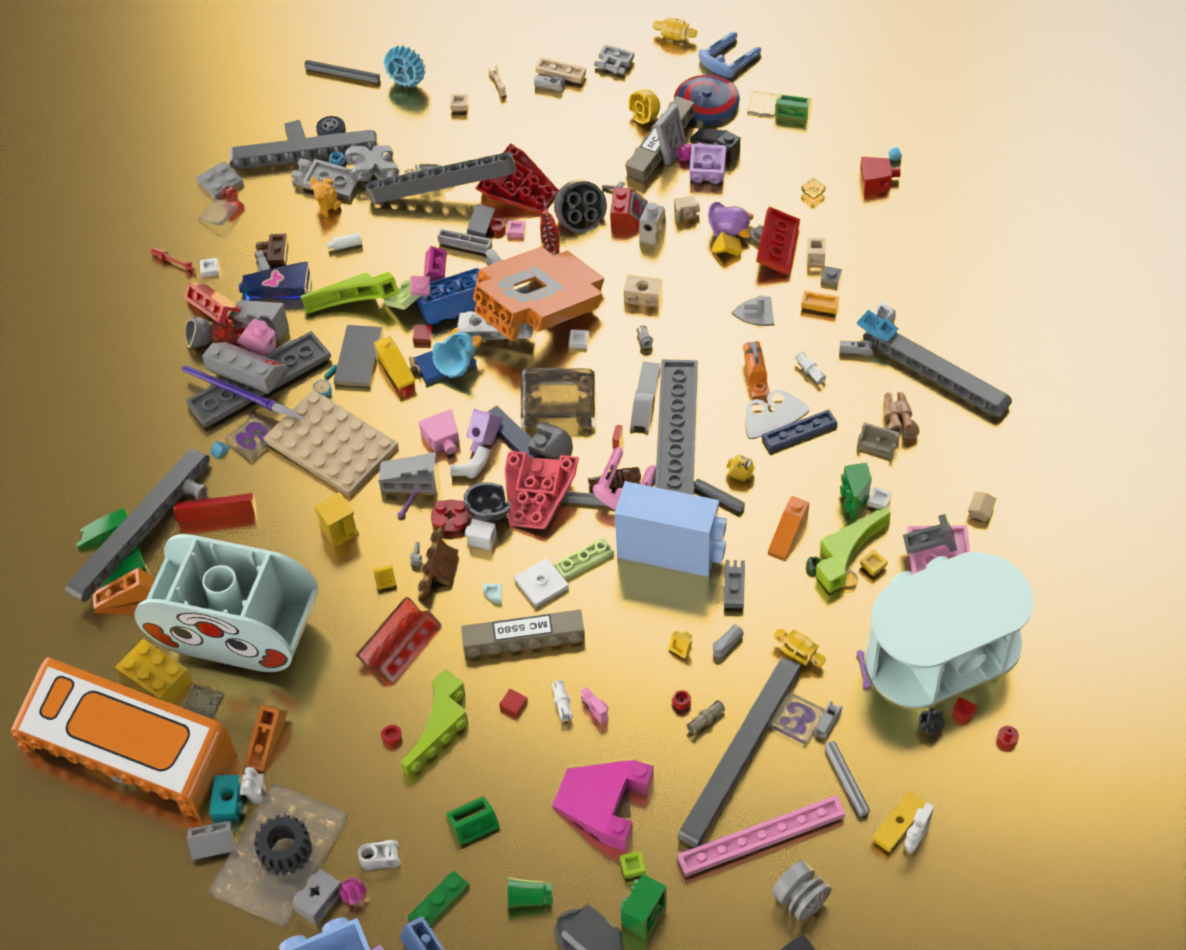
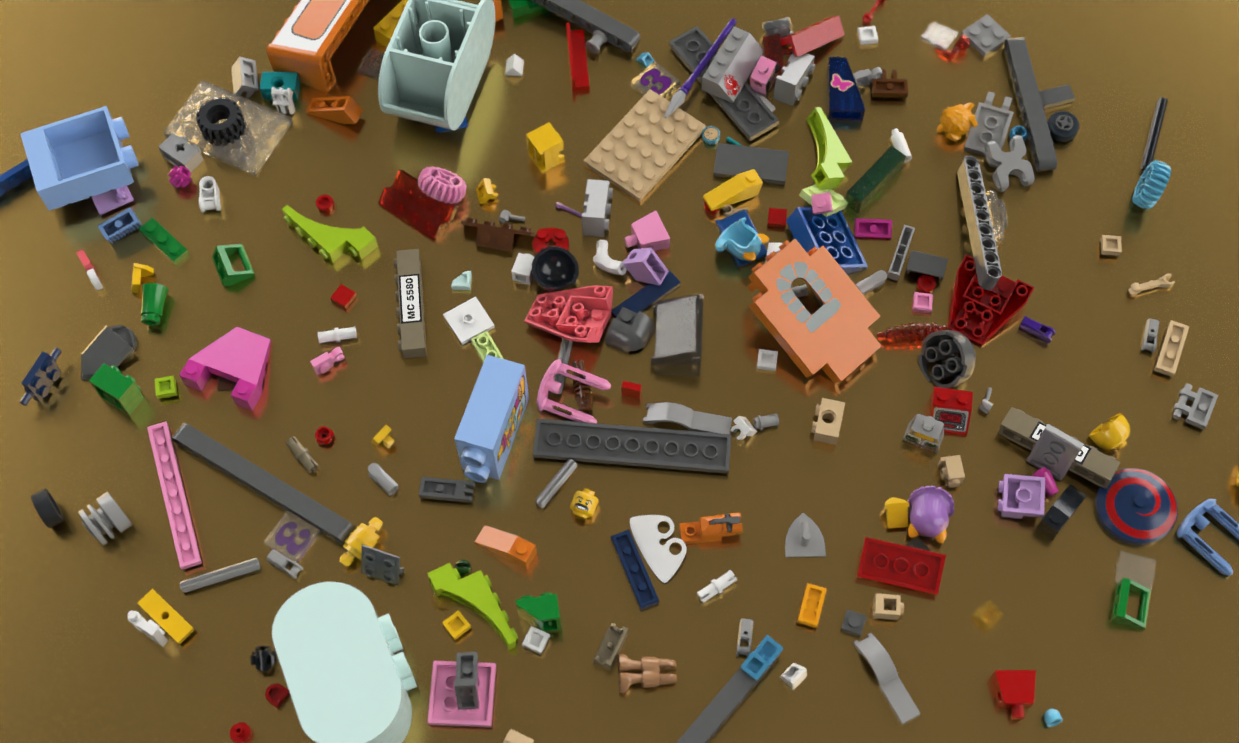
camera: 90 degrees right, 10 degrees up
none -> yellow tile [131,263,154,293]
none -> dark grey hinge [361,544,404,585]
none -> bright pink gear [417,166,467,204]
none -> white tile [731,416,758,440]
none -> clear green brick [845,146,906,214]
none -> light grey piece [853,633,921,725]
none -> dark purple bar [1019,316,1056,343]

